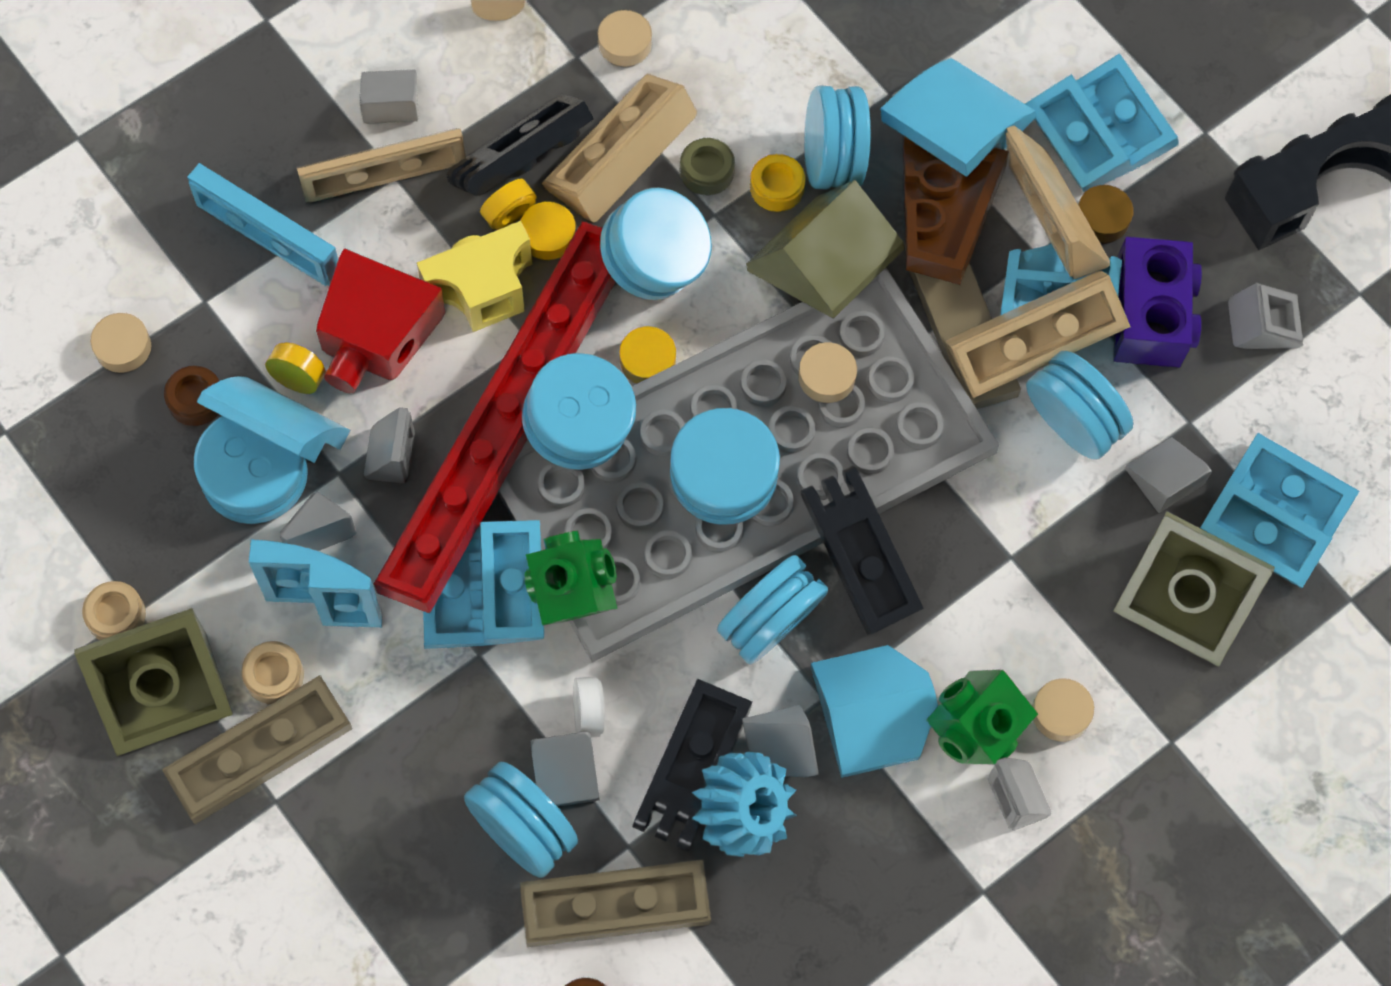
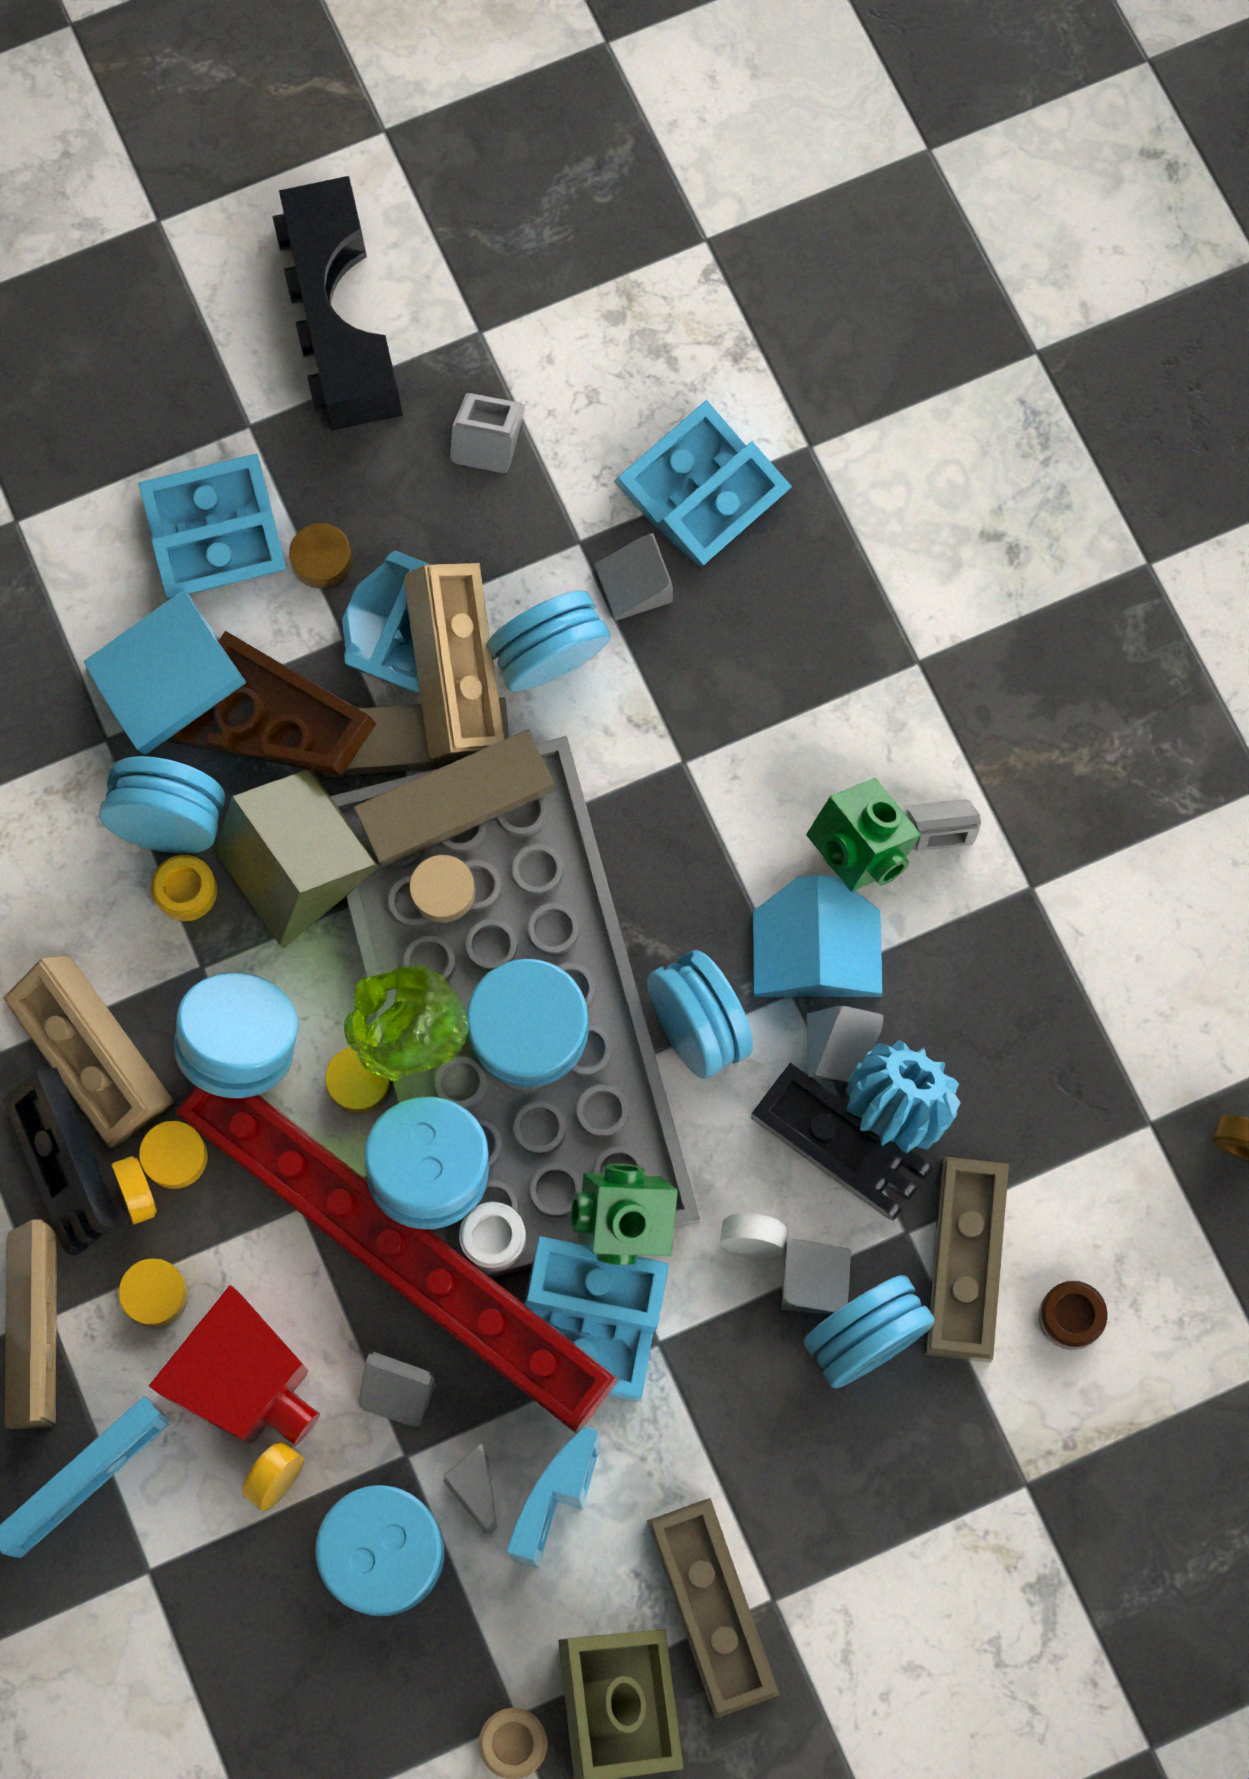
camera: 70 degrees left, 5 degrees up
tan tile [90,313,151,373] -> none
reddish brown tile [164,366,219,426] -> none
medium azure slope [197,376,351,463] -> none
tan tile [241,641,304,704] -> none
light yellow brick [417,221,532,332] -> none
olive tile [680,138,735,195] -> none
black hinge [800,466,924,635] -> none
tan slope [1005,125,1110,280] -> none
tan tile [1032,678,1094,742] -> none
dark purple brick [1113,237,1202,368] -> none
olive slope [1113,512,1275,667] -> none
none -> yellow tile [119,1258,188,1327]
none -> clear neon green hair [344,965,470,1082]
none -> dark tan tile [354,729,556,868]
none -> white tile [459,1202,527,1272]

